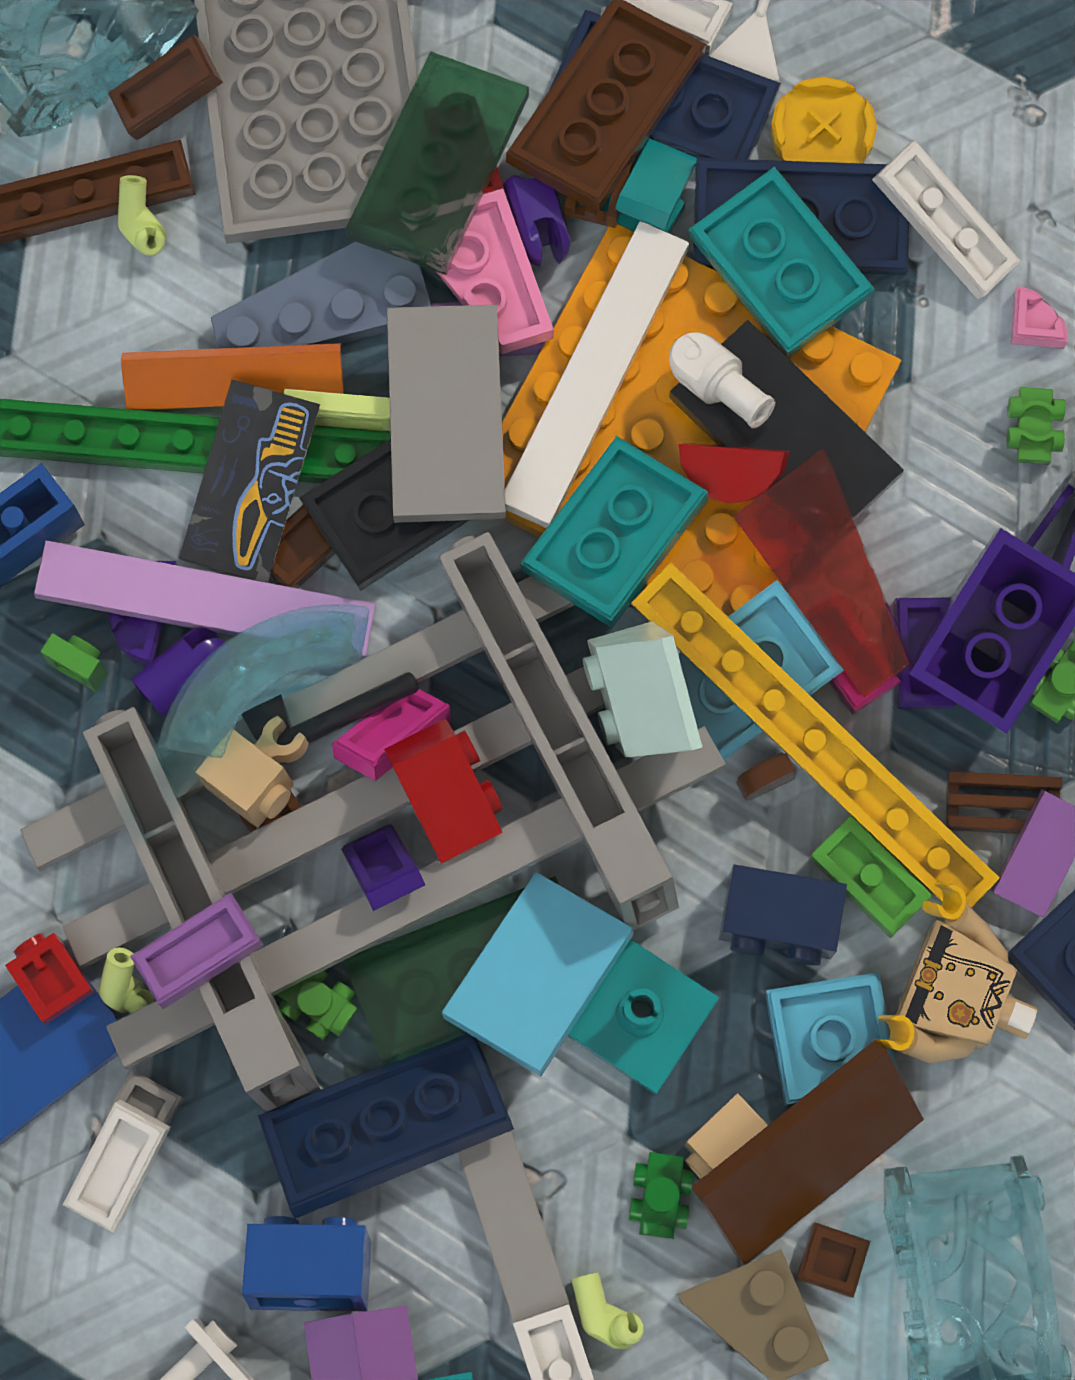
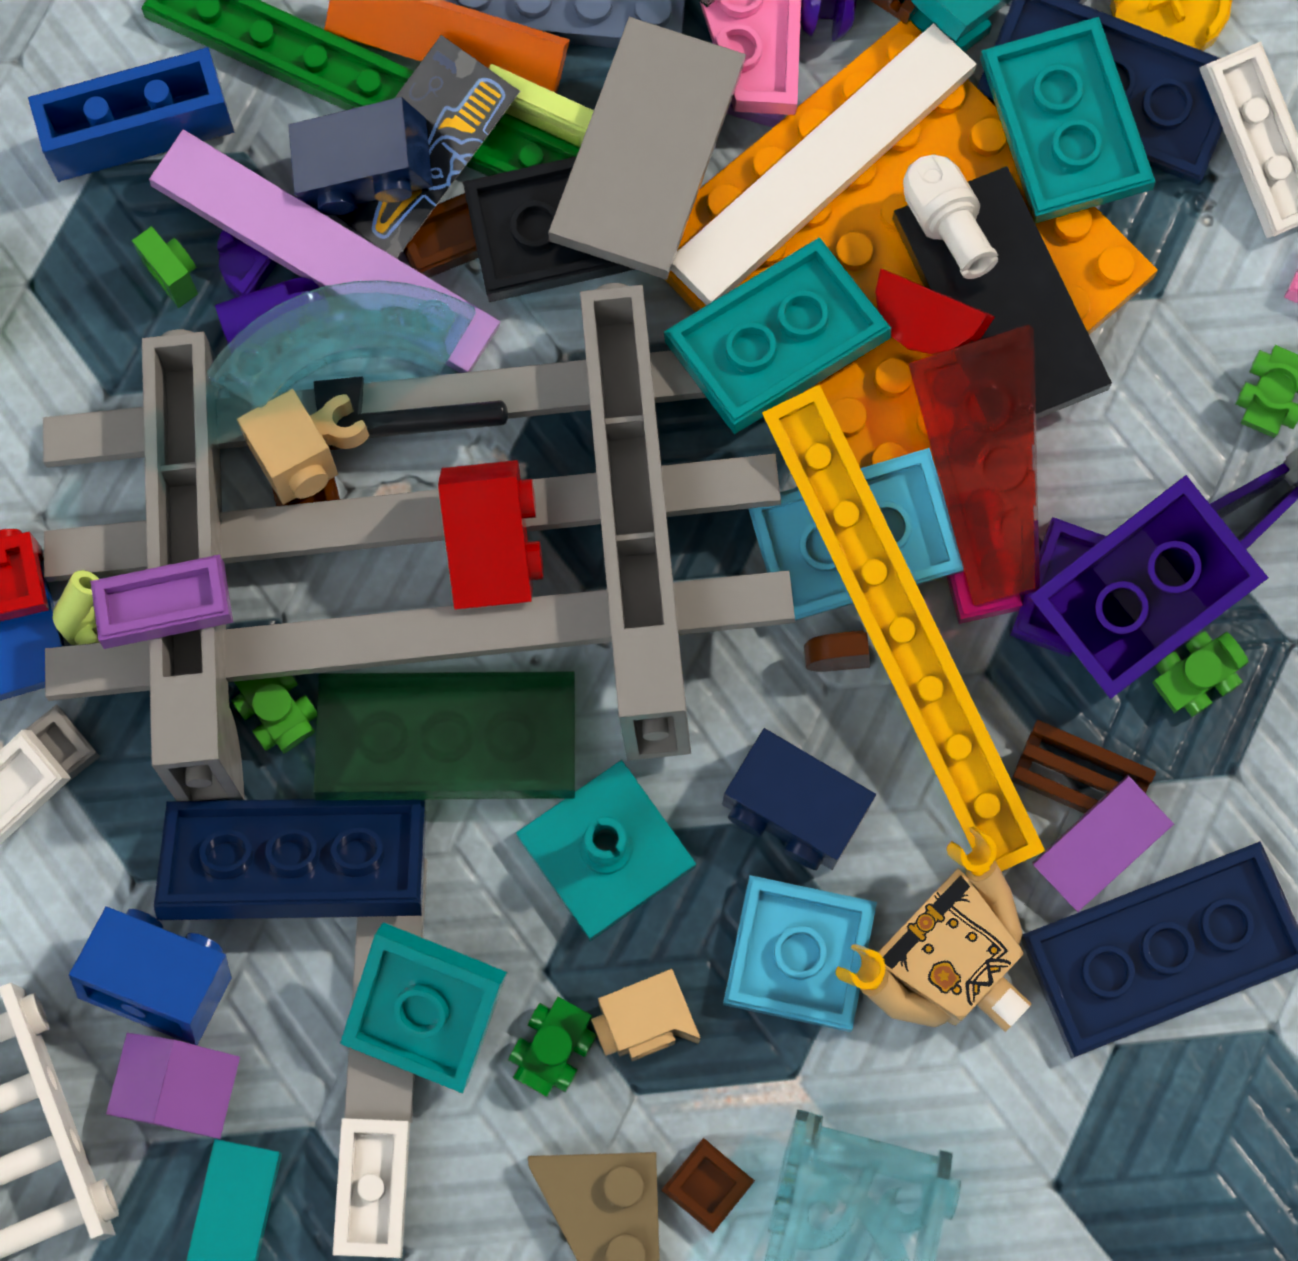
camera: 20 degrees right, 0 degrees up
dark pink tile [332,689,451,781] -> none
dark purple tile [341,824,425,911] -> none
medium azure tile [442,872,634,1077] -> none
yellowish green arm [571,1272,644,1349] -> none
light aqua slope [583,621,703,757] -> none
reddish brown tile [692,1040,924,1265] -> none
bright green plate [809,816,933,939] -> none
none -> dark blue brick [288,97,433,216]
none -> teal tile [340,922,507,1094]

